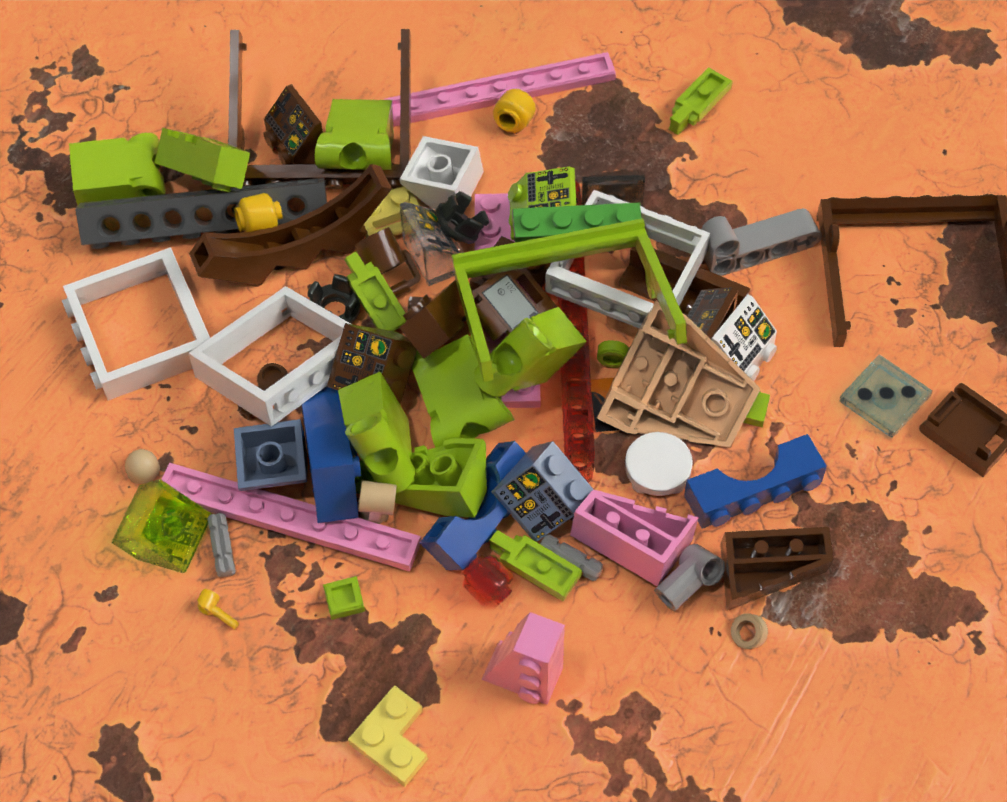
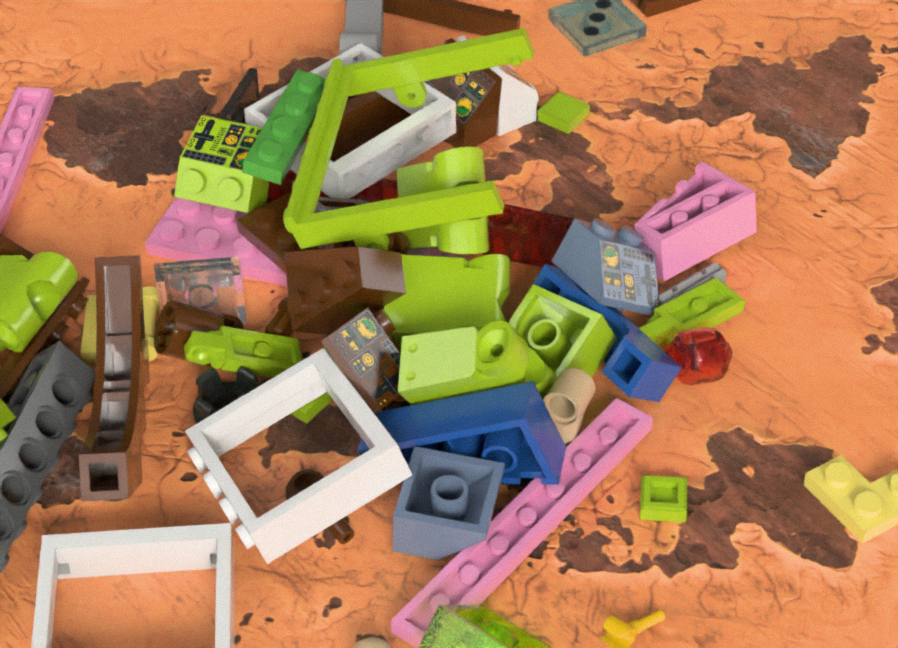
camera: 70 degrees left, 15 degrees down
light grey axle [207,513,236,578] -> none
yellow head [234,193,283,232] -> none
white slope [399,136,484,210] -> none
pearl dark grey piece [436,191,489,244] -> none
bright pink wedge [482,612,565,705] -> none
yellow head [493,89,536,133] -> none
light nougat wedge [597,300,761,447] -> none
white tile [625,432,693,496] -> none
light grey piece [654,544,725,612] -> none
lime hinge [668,67,733,135] -> none
blue arch [684,434,827,529] -> none
reddish brown wedge [720,527,834,611] -> none
tan piece [731,614,768,649] -> none

